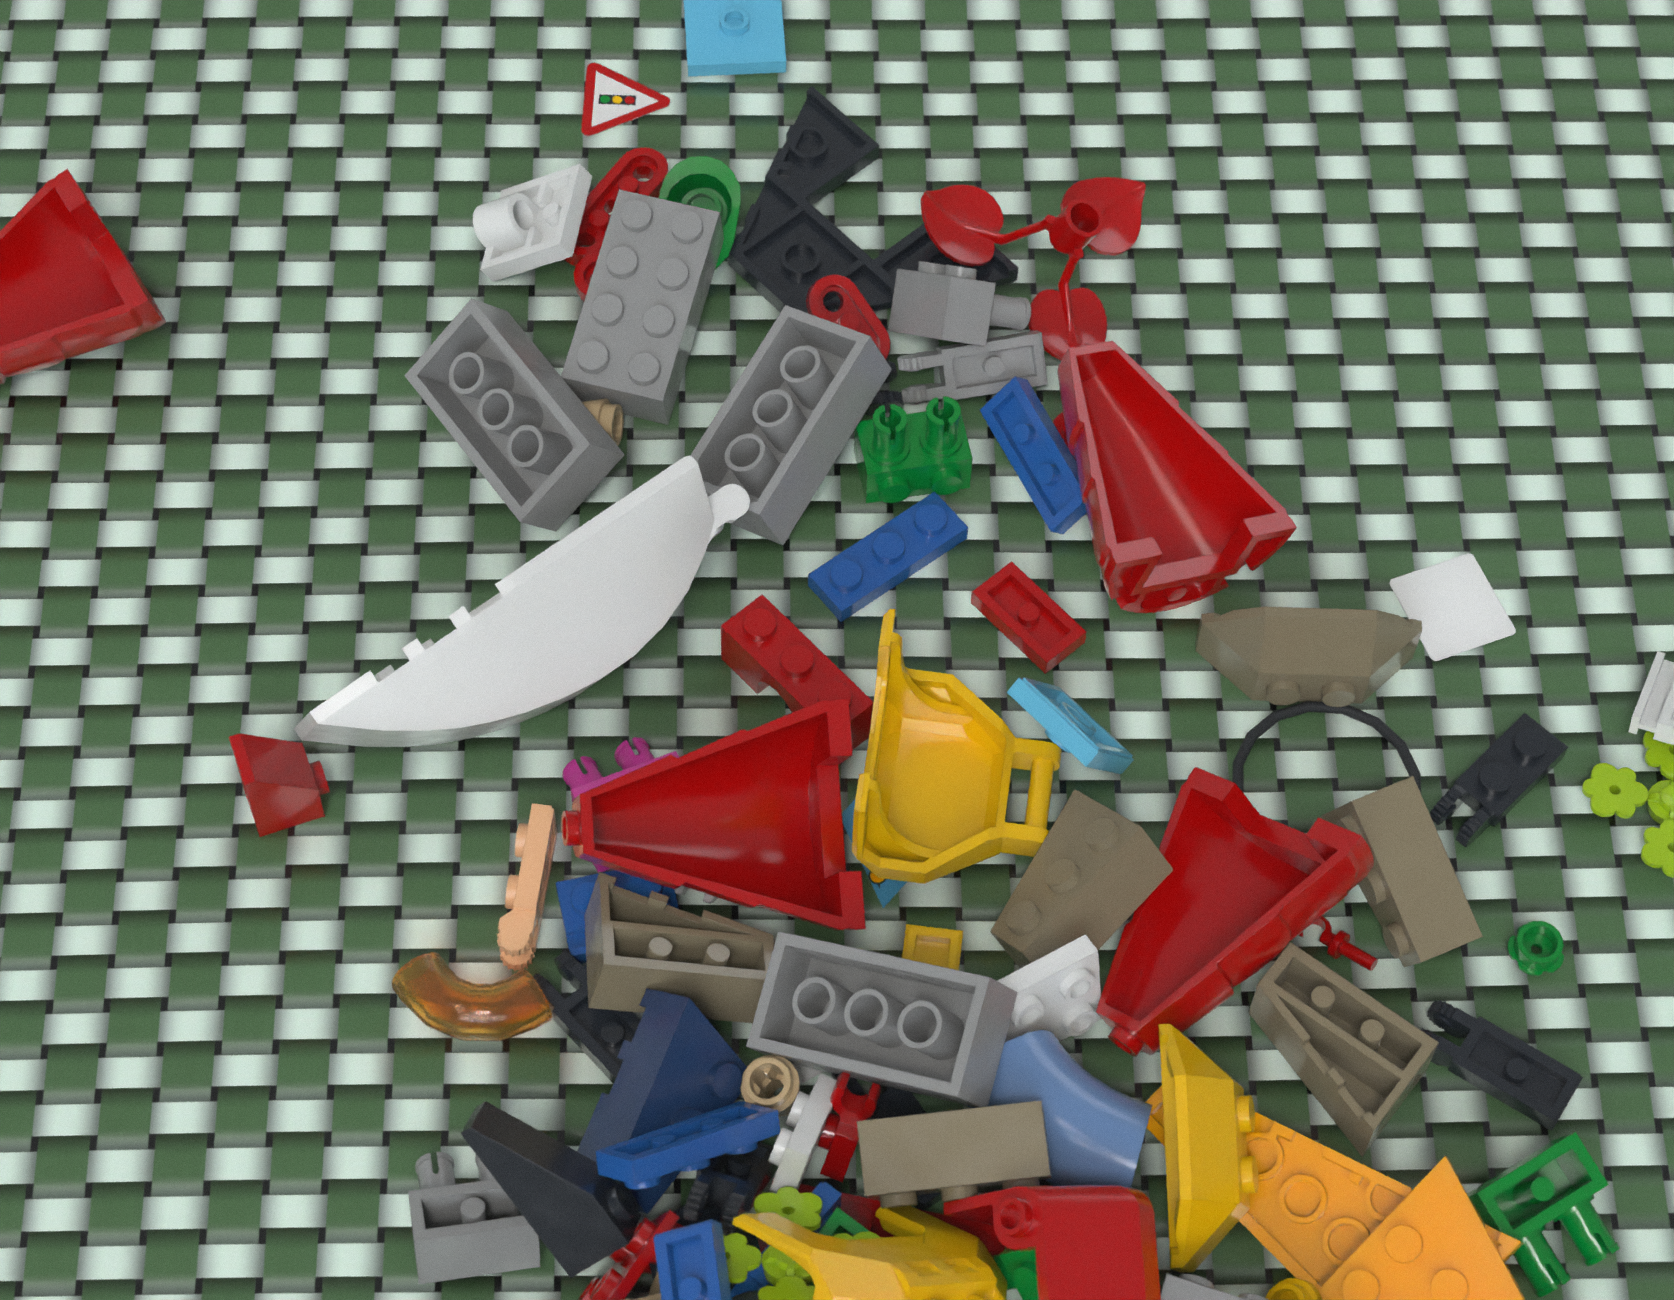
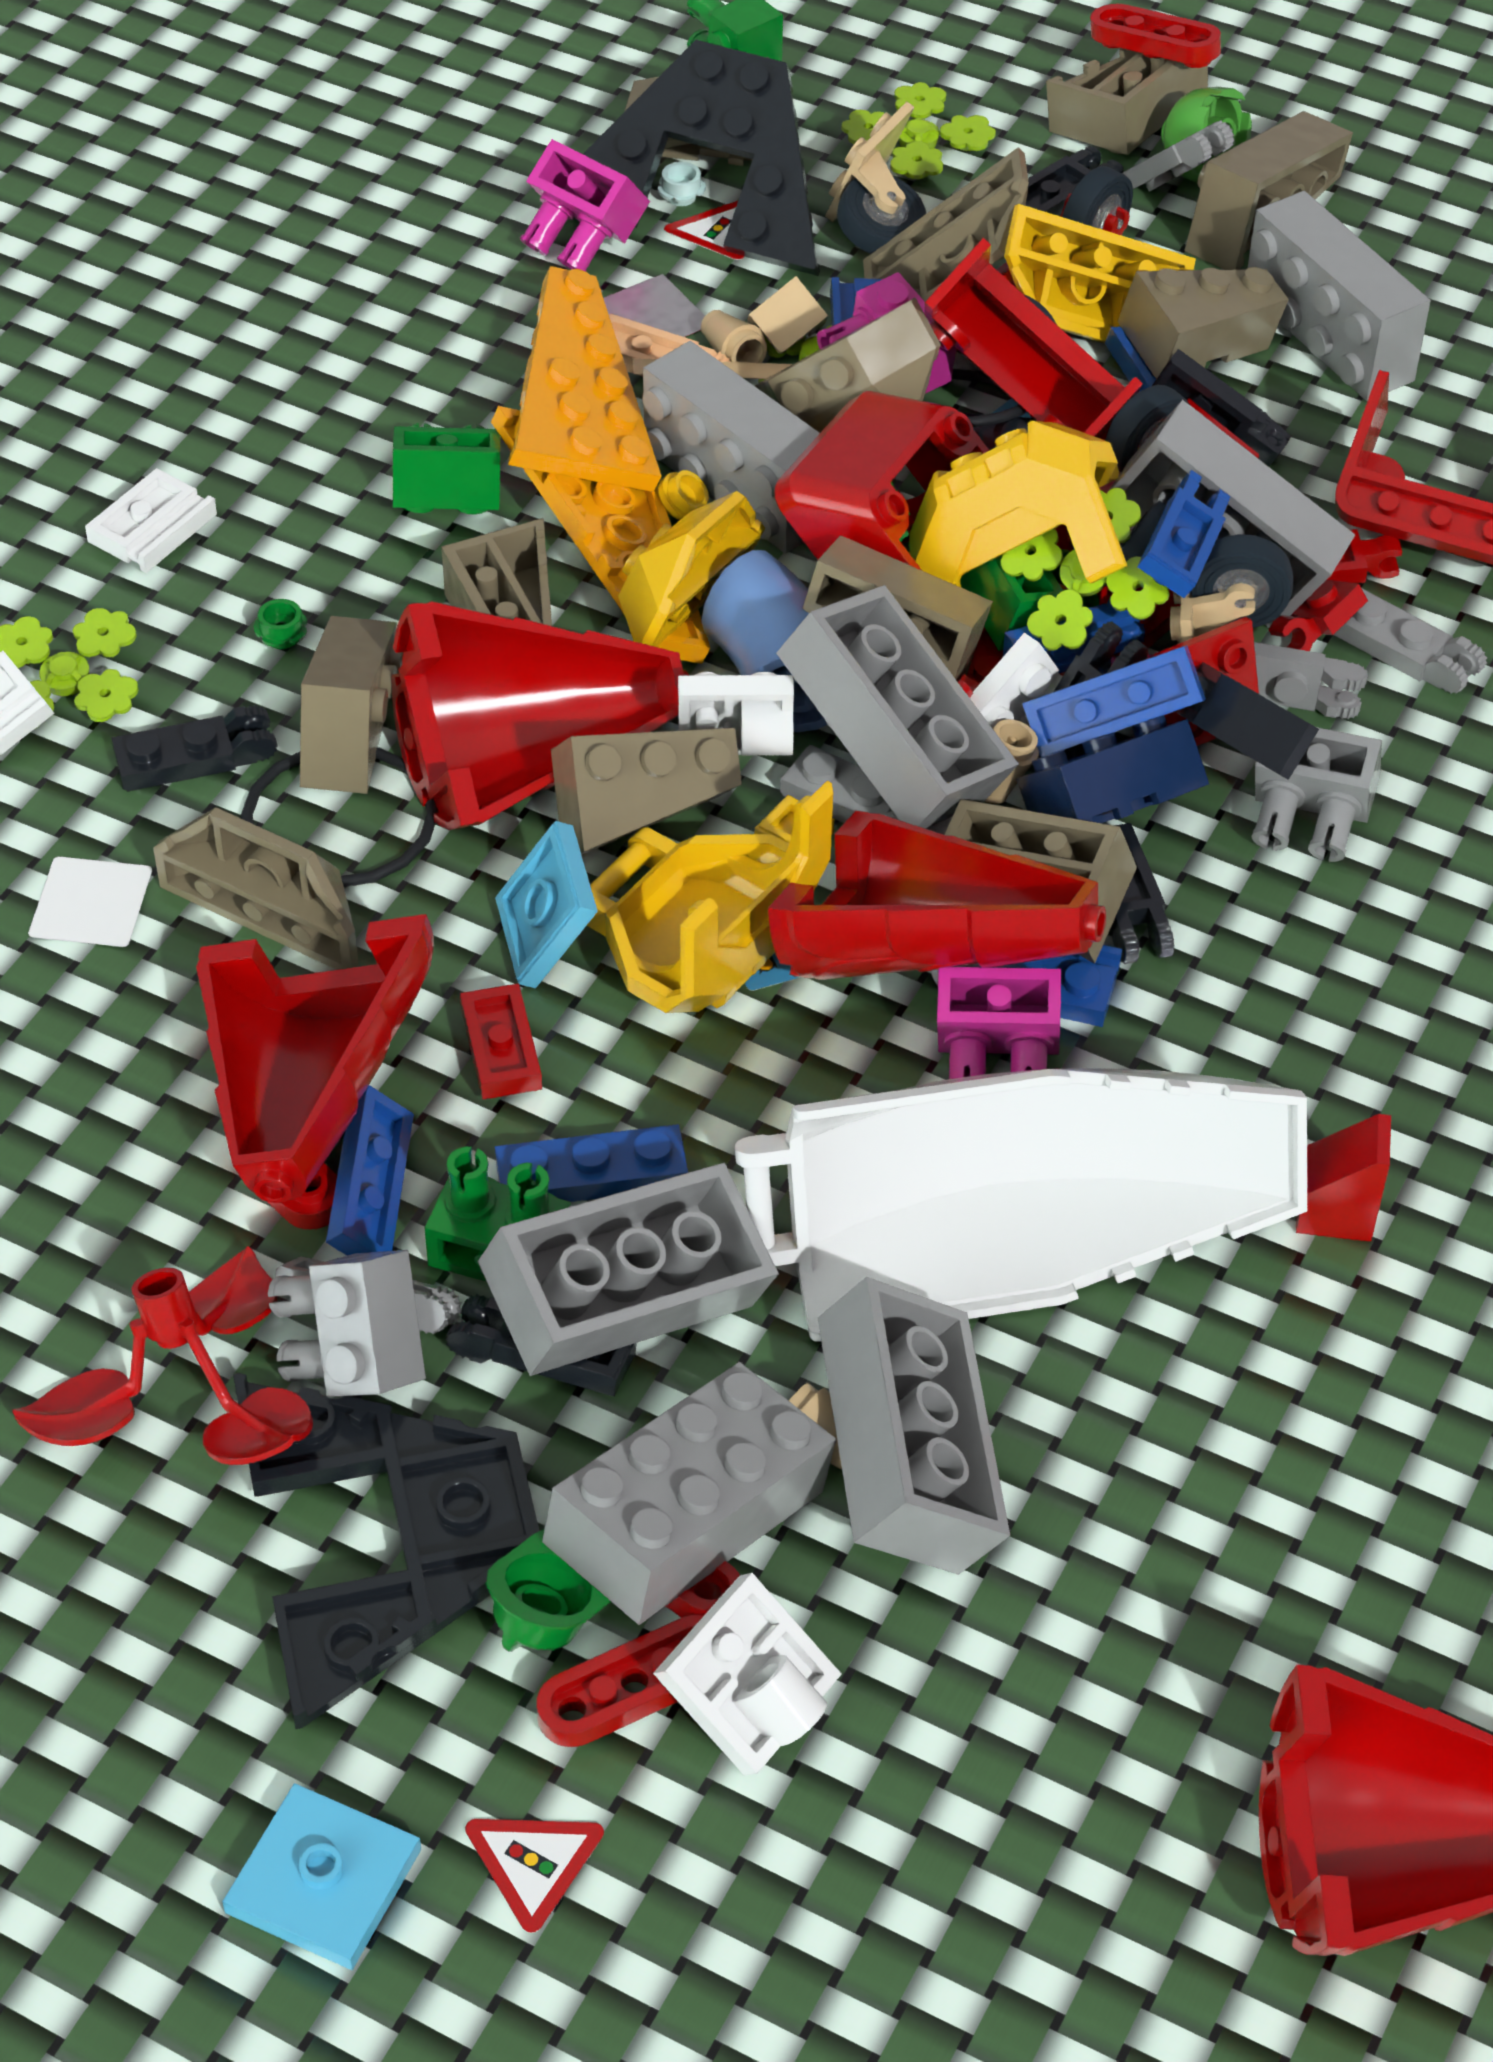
camera: 150 degrees left, 10 degrees down
clear orange cylinder [391,952,552,1041] -> none
light nougat hinge [497,803,557,972] -> none
red arch [721,594,873,751] -> none
red plate [806,275,890,360] -> none
black hinge [1418,1000,1583,1131] -> none

